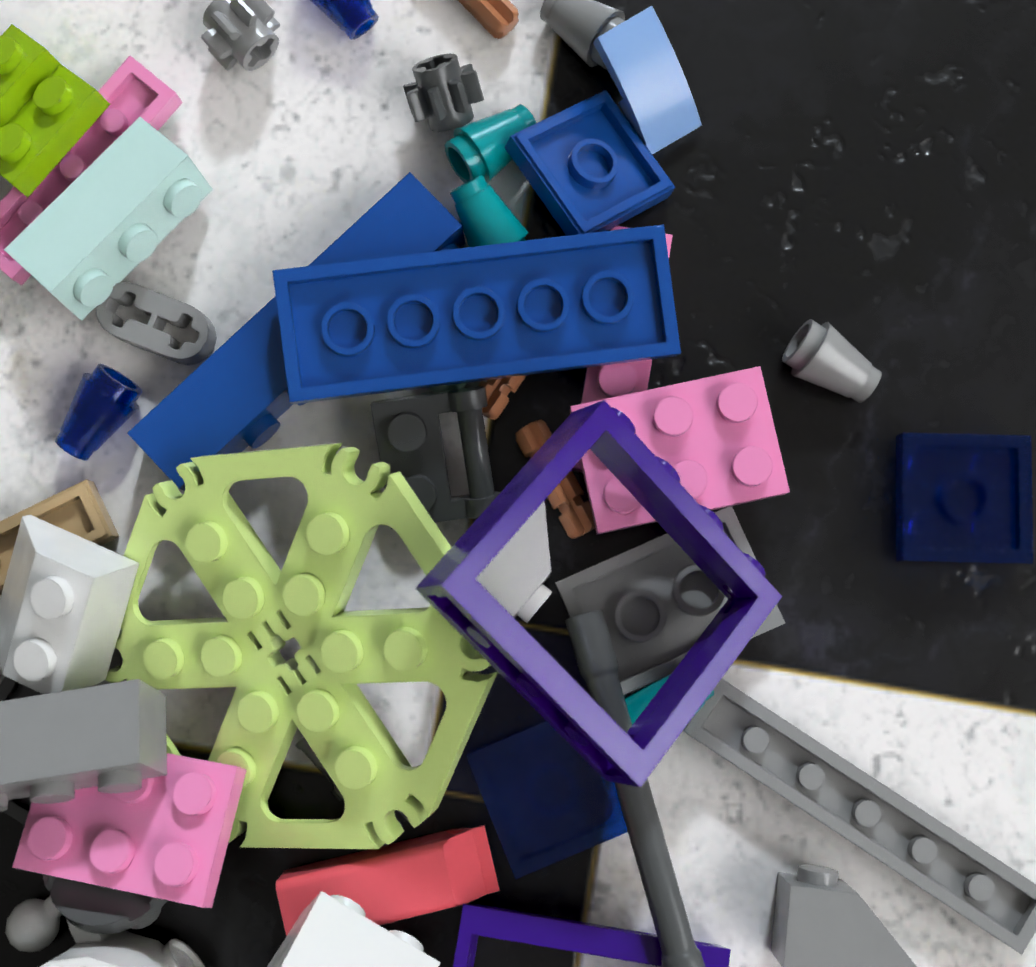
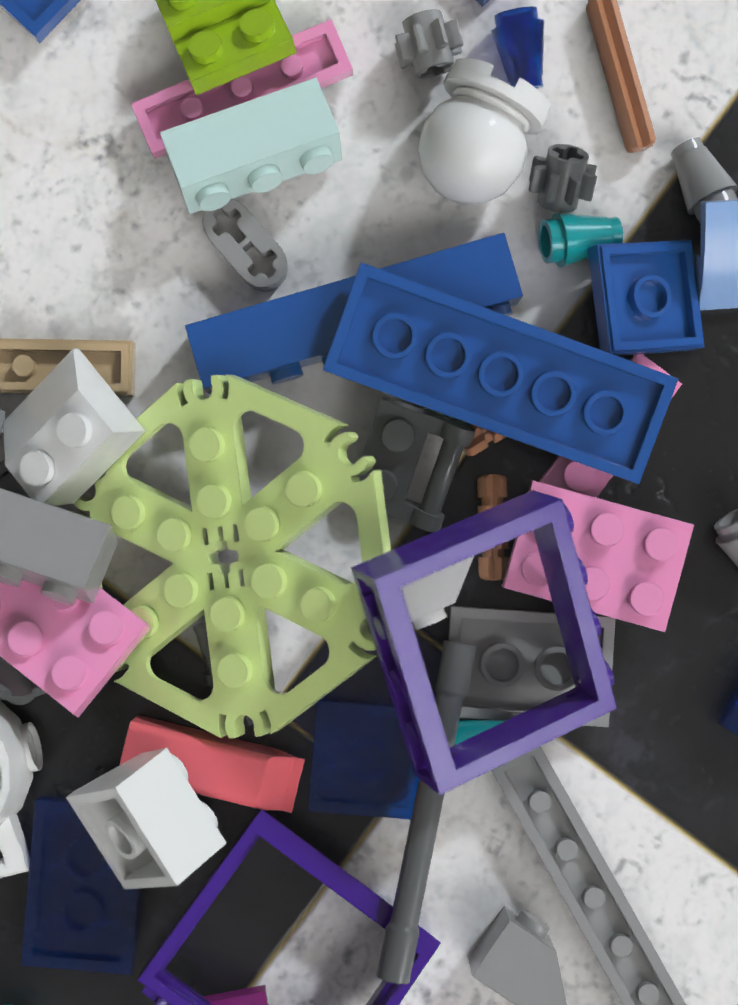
camera: 15 degrees right, 5 degrees up
clear blue cone [55,364,142,461] -> none
teal cone [450,174,529,247] -> none
none -> white tile [418,58,551,205]

